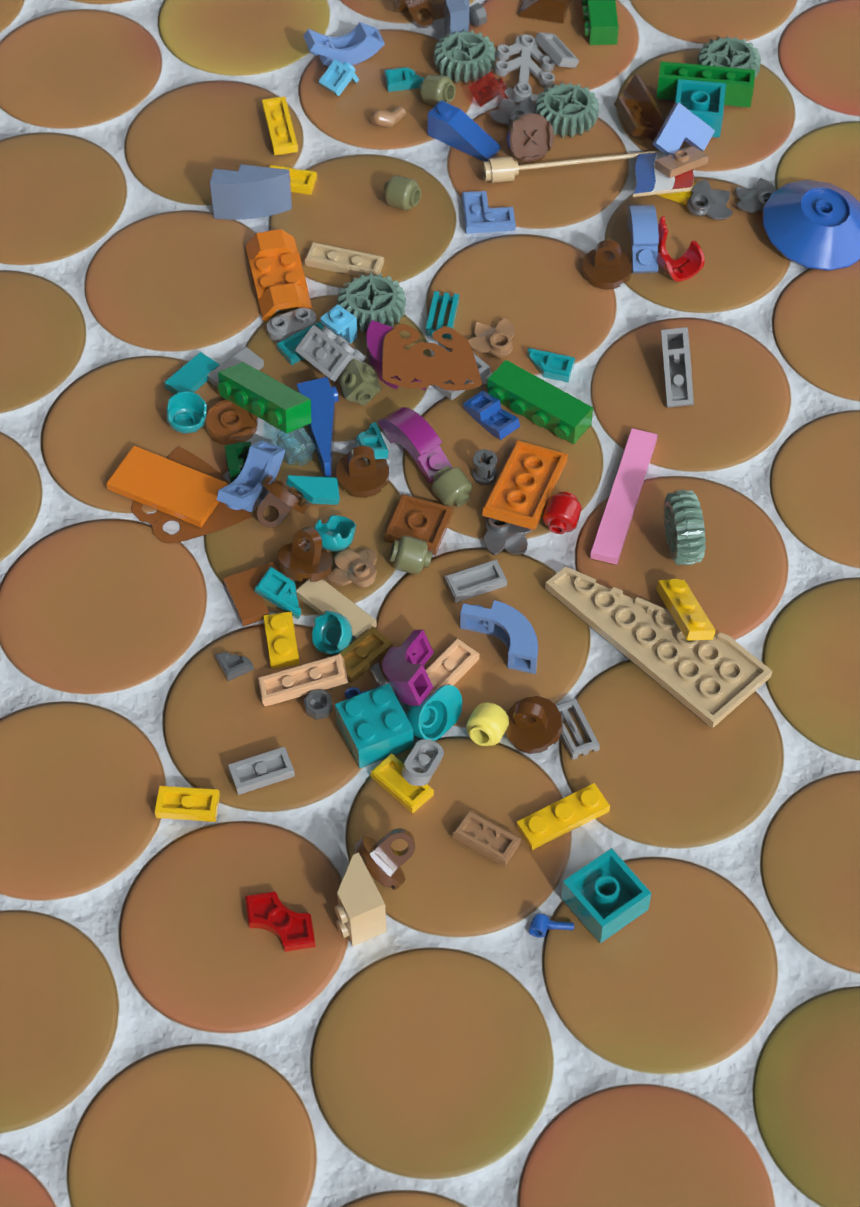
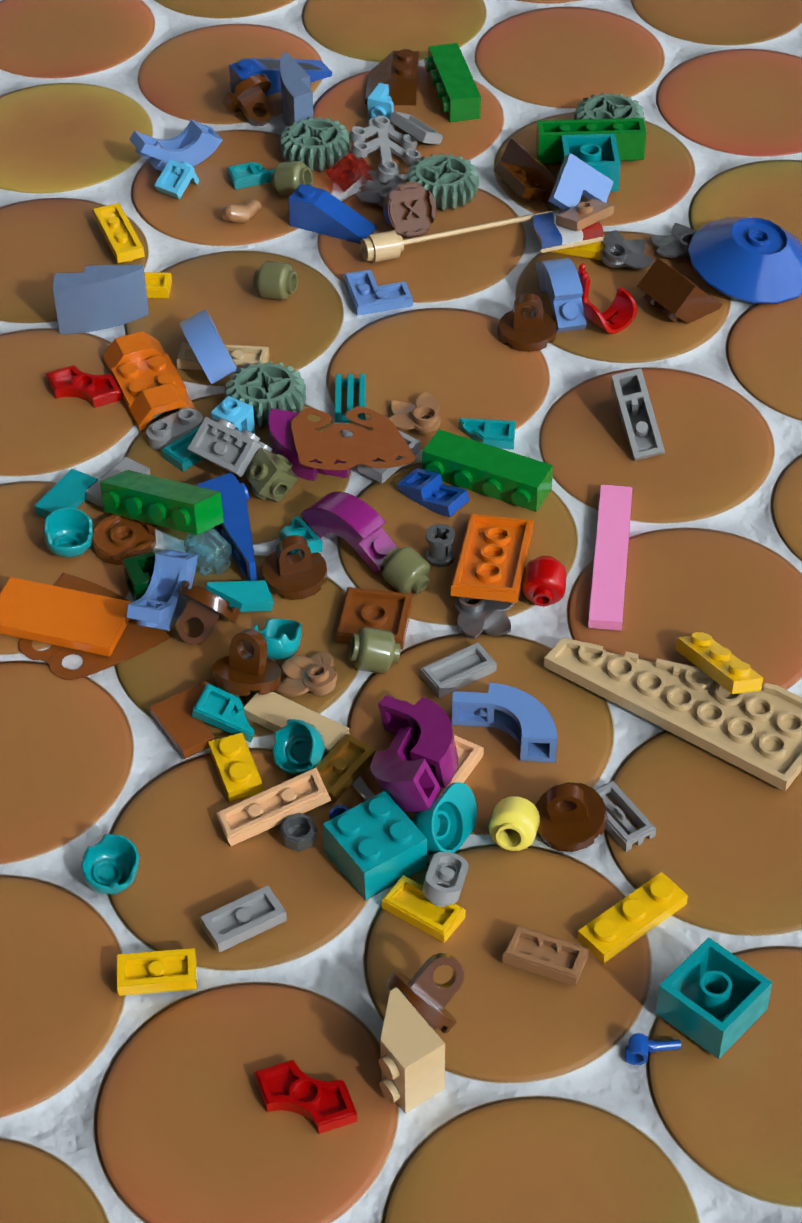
camera: 10 degrees left, 10 degrees down
dark grey tile [215,652,254,681] -> none
dark grey tile [469,3,487,28] -> none
sand green gear [663,490,706,565] -> none
none -> red tile [45,365,123,408]
none -> teal hair [81,834,140,894]
none -> medium blue arch [179,309,237,384]
none -> medium azure bracket [367,83,394,121]
none -> magenta arch [378,695,458,788]
none -> reddish brown slope [637,258,723,324]

